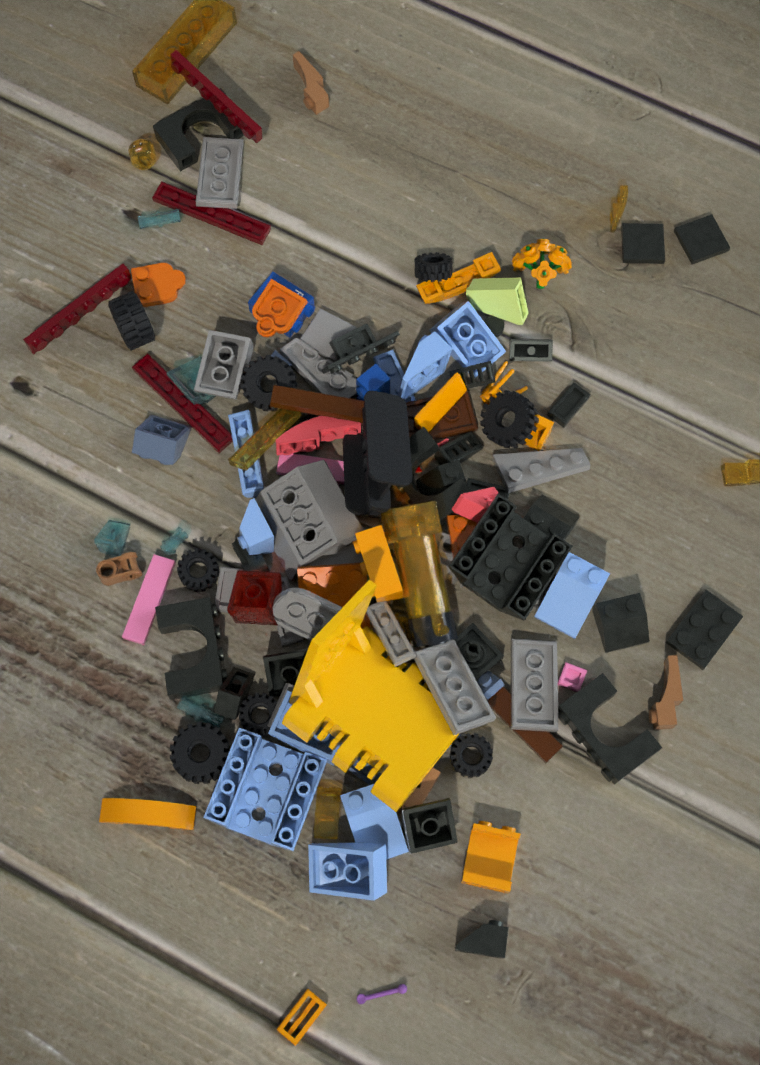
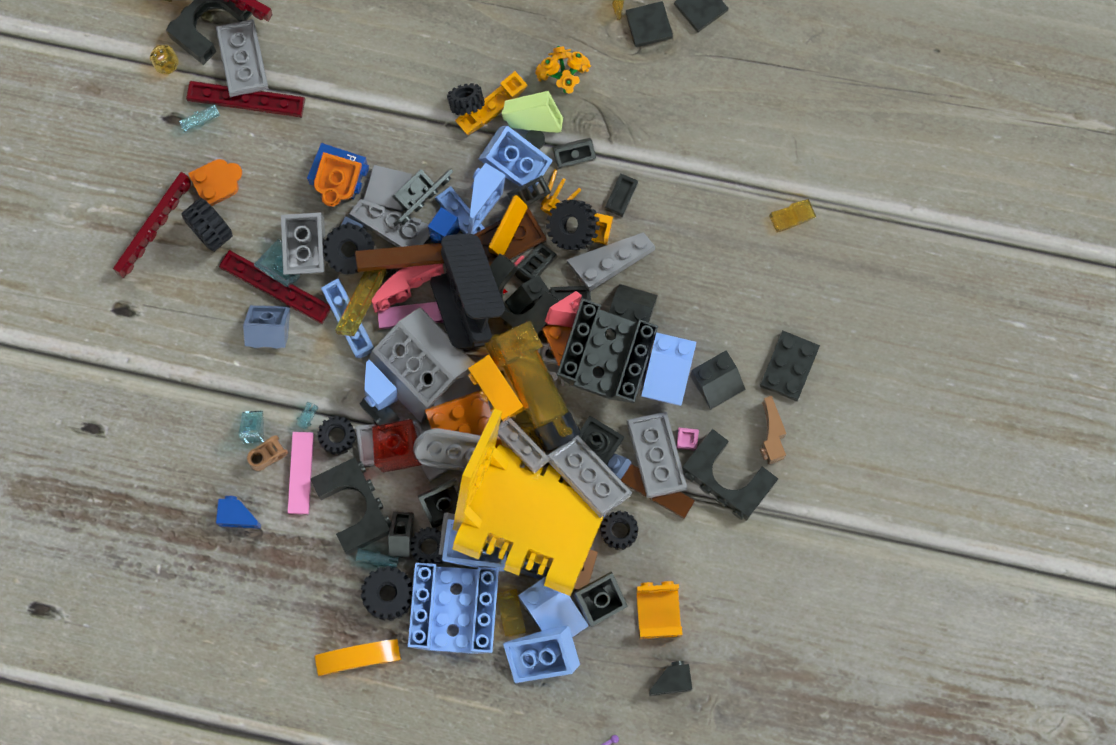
camera: 15 degrees left, 5 degrees up
none -> blue slope [216,496,261,529]

